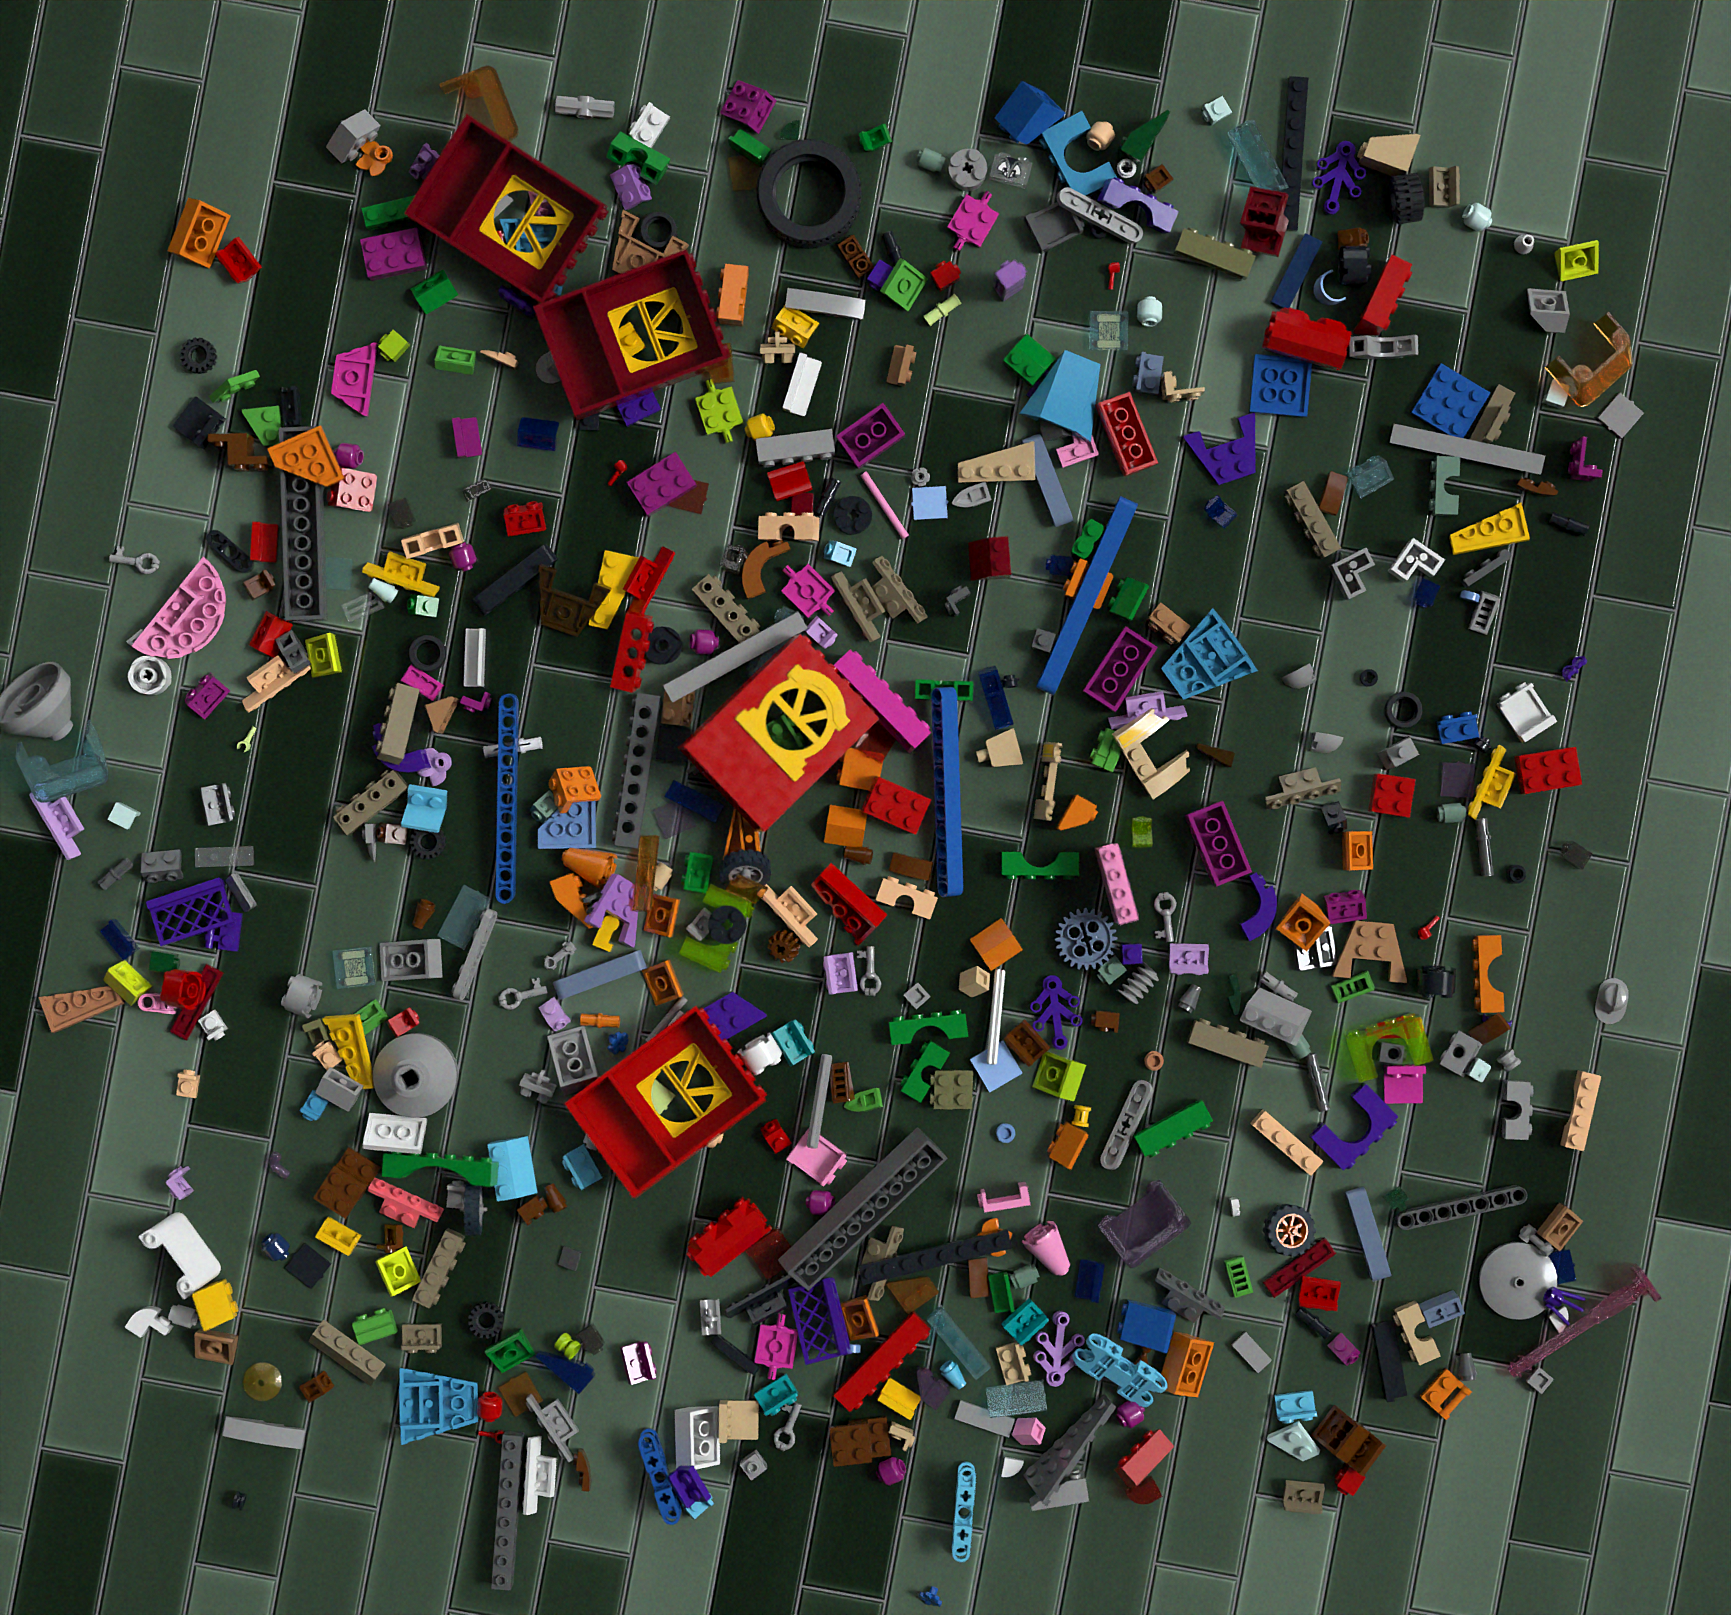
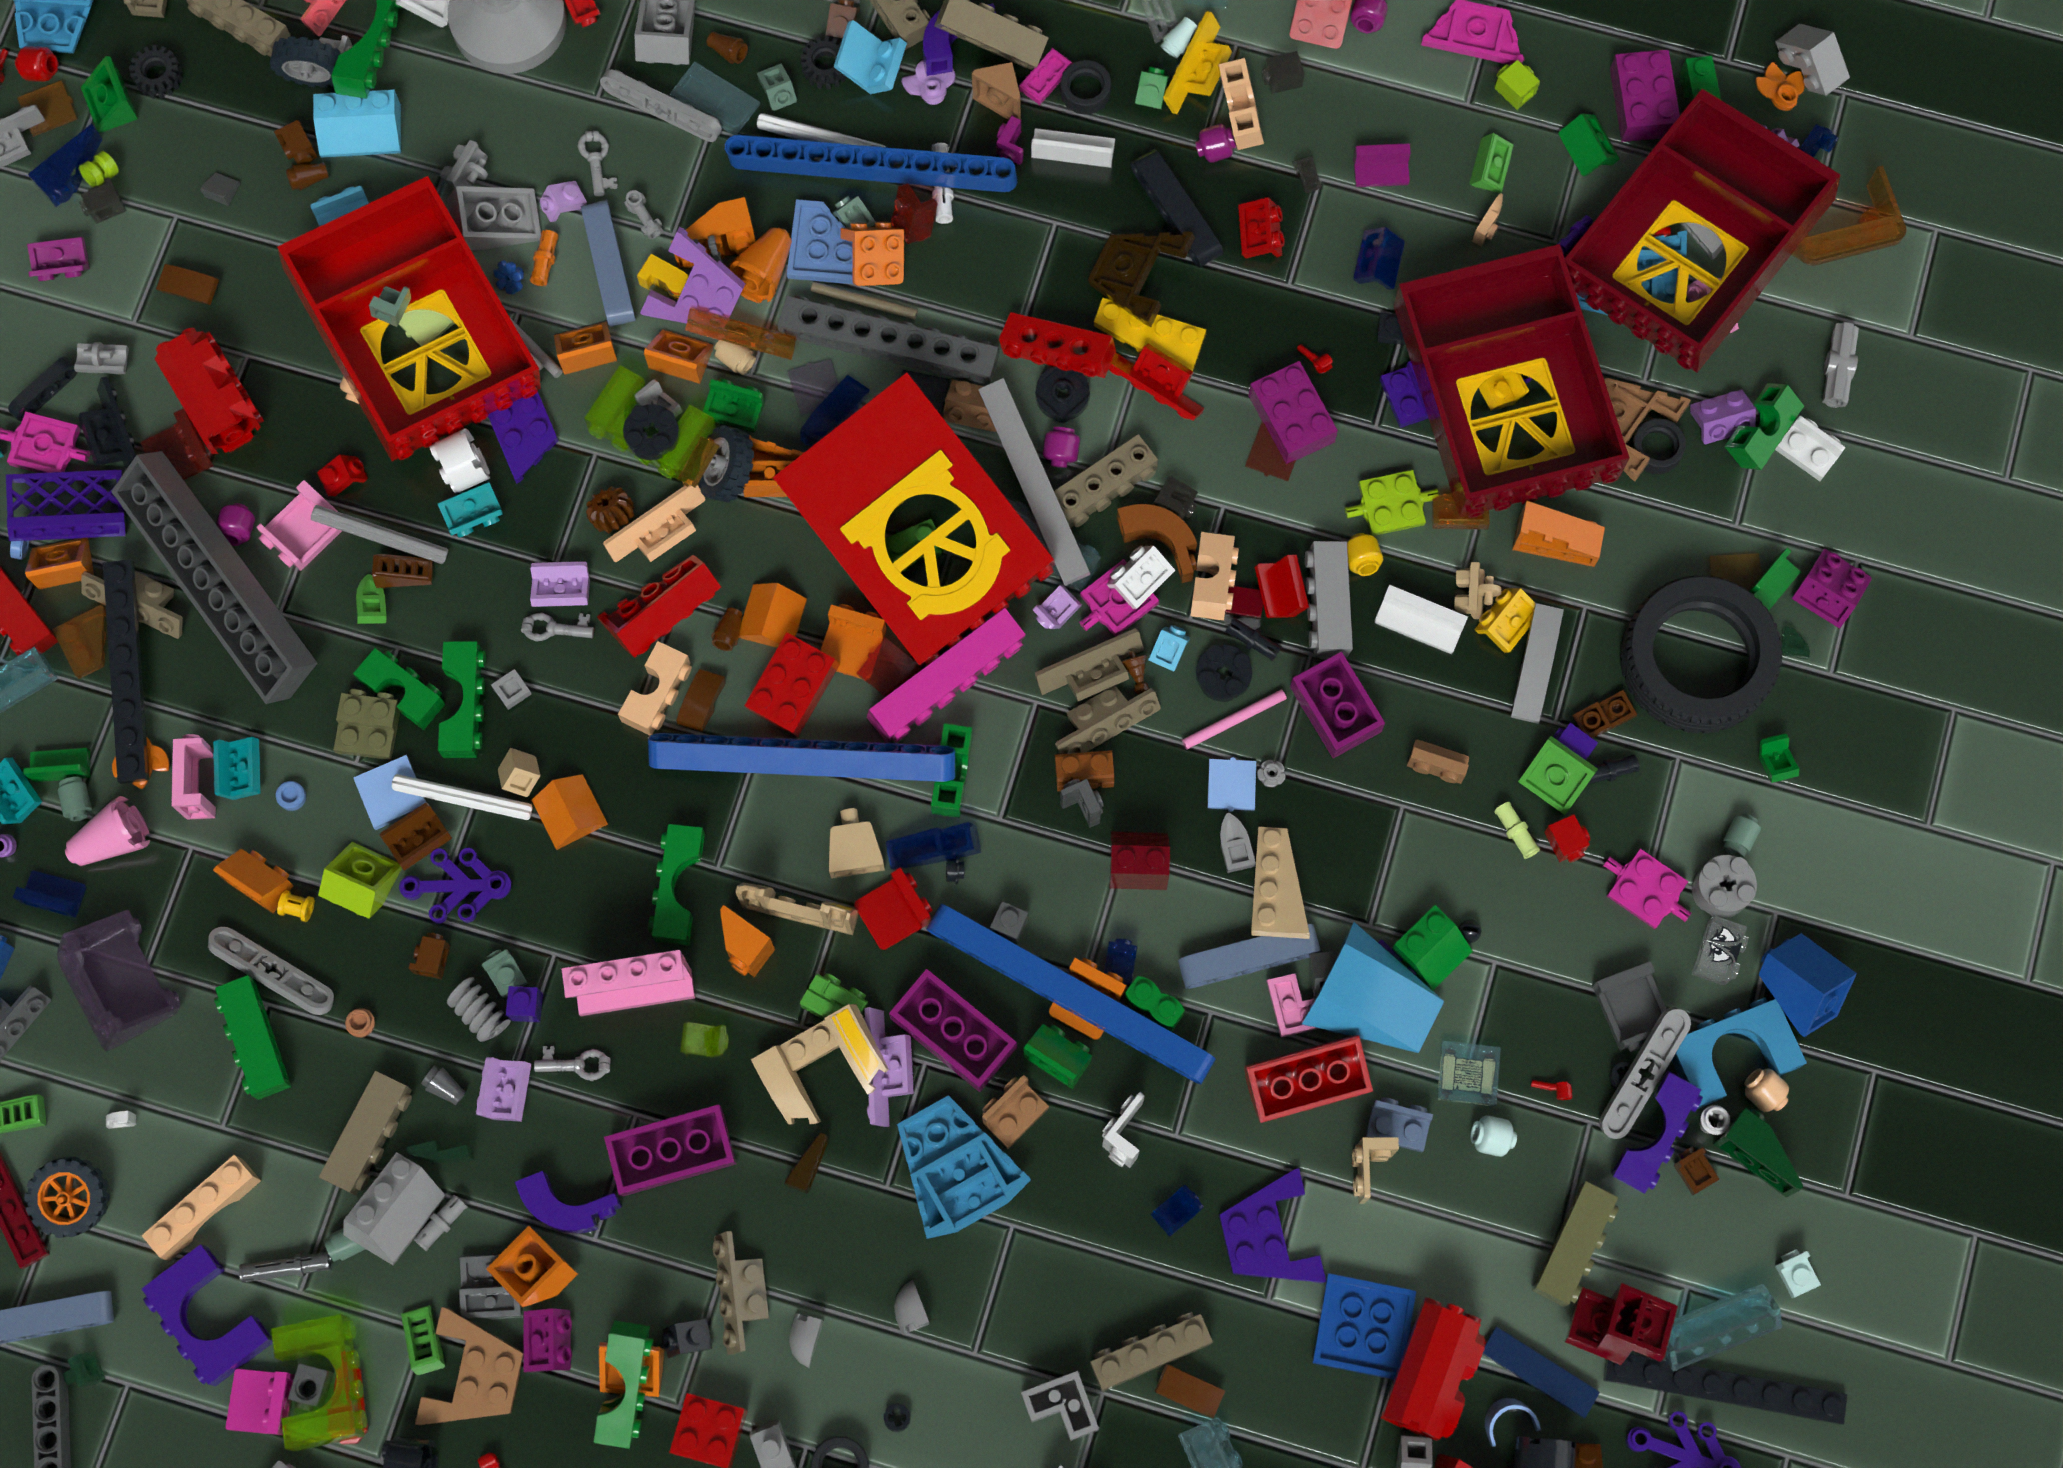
camera: 90 degrees right, 15 degrees down
reddish brown slope [968,1257,989,1298] -> none
medium lavender brick [993,260,1026,302] -> none
sand blue gear [1055,908,1117,970] -> none
none -> reddish brown slope [156,264,219,305]
none -> teal bracket [213,737,261,800]
none -> sand green panel [369,286,411,327]
none -> green arch [594,1320,654,1449]
none -> sand green bracket [757,64,797,111]
none -> white axle [757,113,886,147]
none -> dark tan bar [811,281,918,320]
none -> red bracket [854,867,932,950]
none -> clear red bracket [891,183,938,245]
none -> dark orange brick [1055,750,1114,791]
none -> white bracket [1102,1092,1145,1168]
none -> white bracket [1106,546,1175,609]
none -> reddish brown piece [1122,651,1149,695]
none -> black hinge [1458,919,1482,944]
none -> clear blue bracket [1800,124,1839,158]

